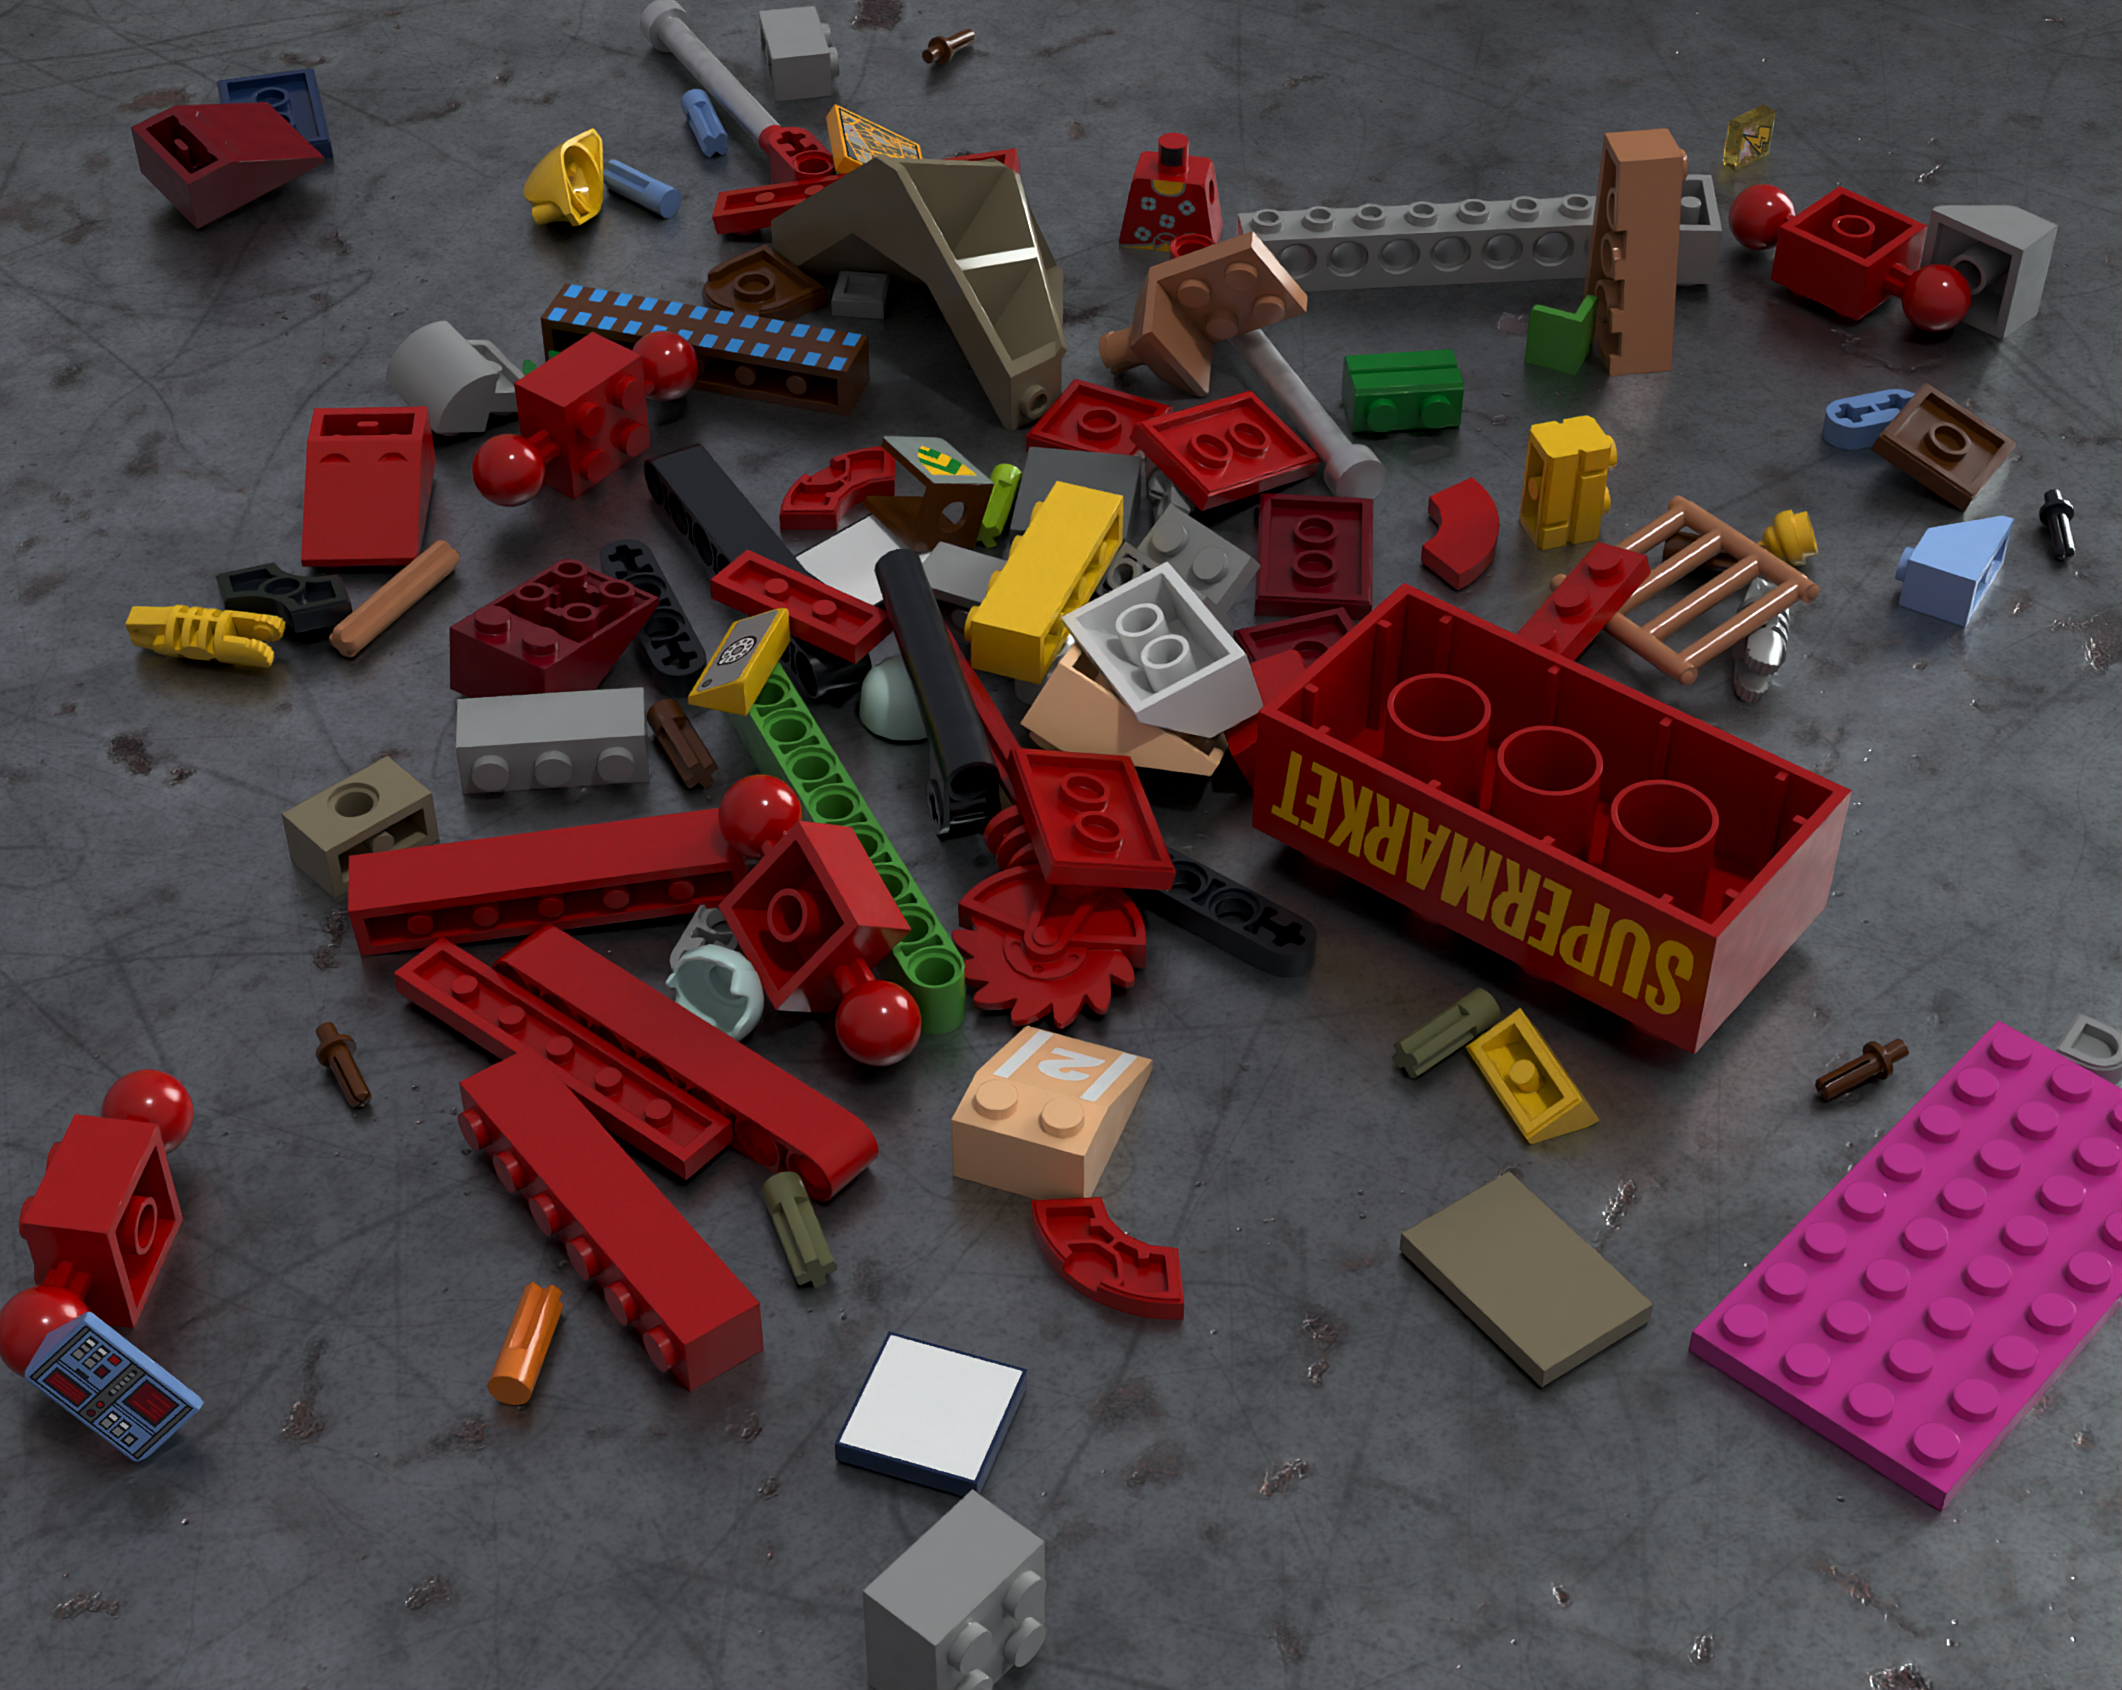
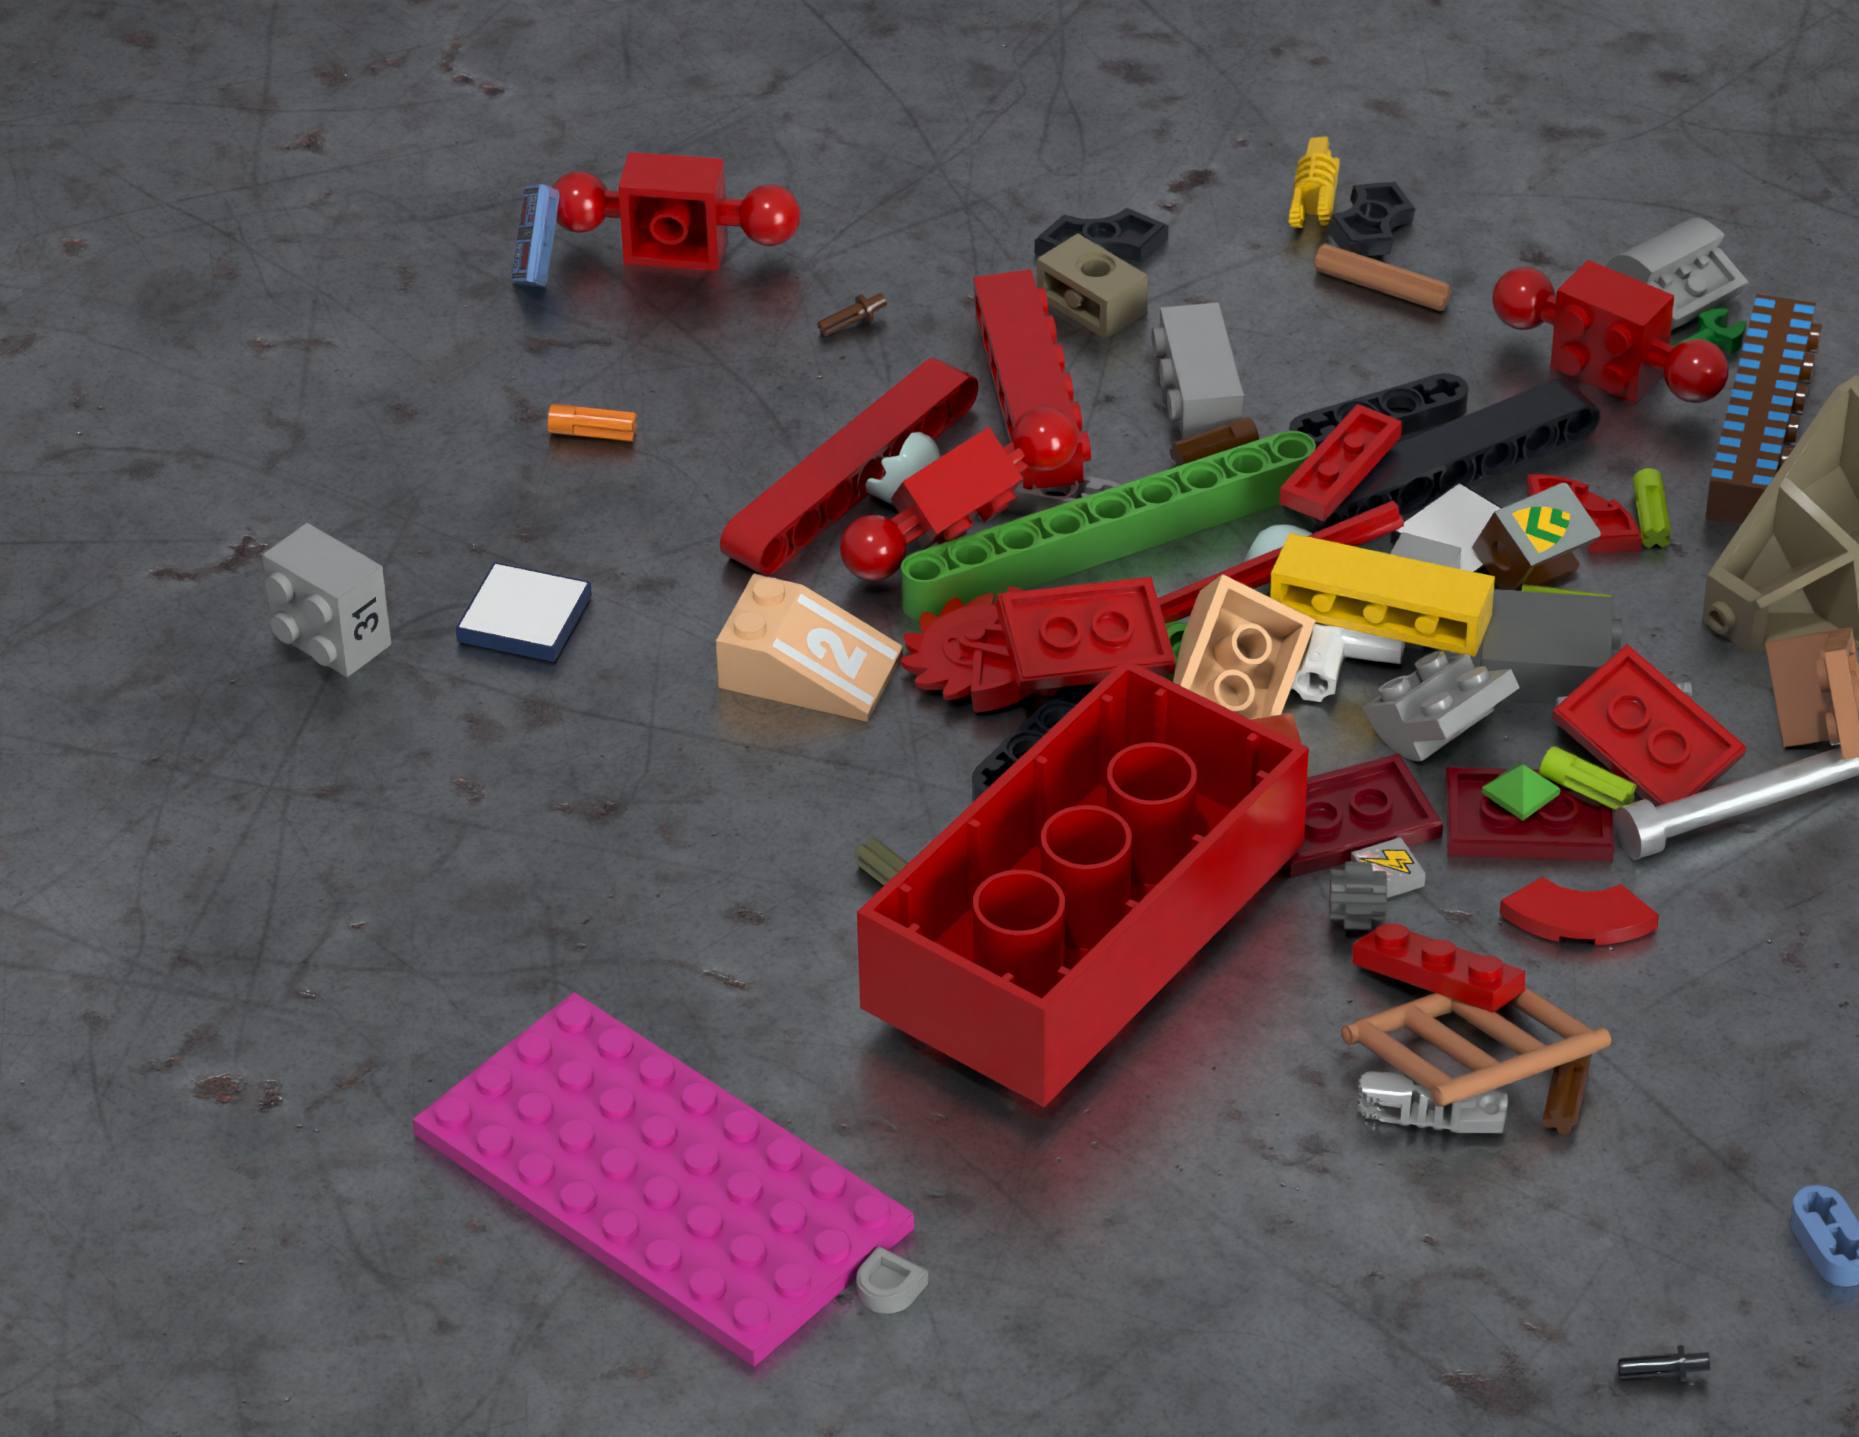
camera: 90 degrees right, 0 degrees up
red slope [301,406,436,568] -> none
red plate [394,937,734,1180] -> none
dark red slope [449,557,659,698] -> none
red brick [457,1046,764,1392] -> none
yellow slope [688,608,790,716] -> none
olive piece [762,1171,837,1288] -> none
black axle [874,549,1001,835] -> none
red tile [1026,379,1173,460] -> none
red tile [1031,1197,1184,1320] -> none
white slope [1061,561,1264,738] -> none
green brick [1341,349,1464,434] -> none
dark tan tile [1399,1171,1654,1387] -> none
yellow slope [1466,1008,1599,1144] -> none
yellow brick [1519,415,1617,550] -> none
yellow plate [1757,509,1818,567] -> none
reddish brown piece [1815,1038,1909,1100] -> none
reddish brown tile [1871,383,2018,512] -> none
light blue slope [1895,515,2014,627] -> none
none -> black tile [1034,208,1168,263]
none -> bright green slope [1482,761,1560,821]
none -> lime piece [1539,746,1637,811]
none -> lime piece [1632,468,1671,548]

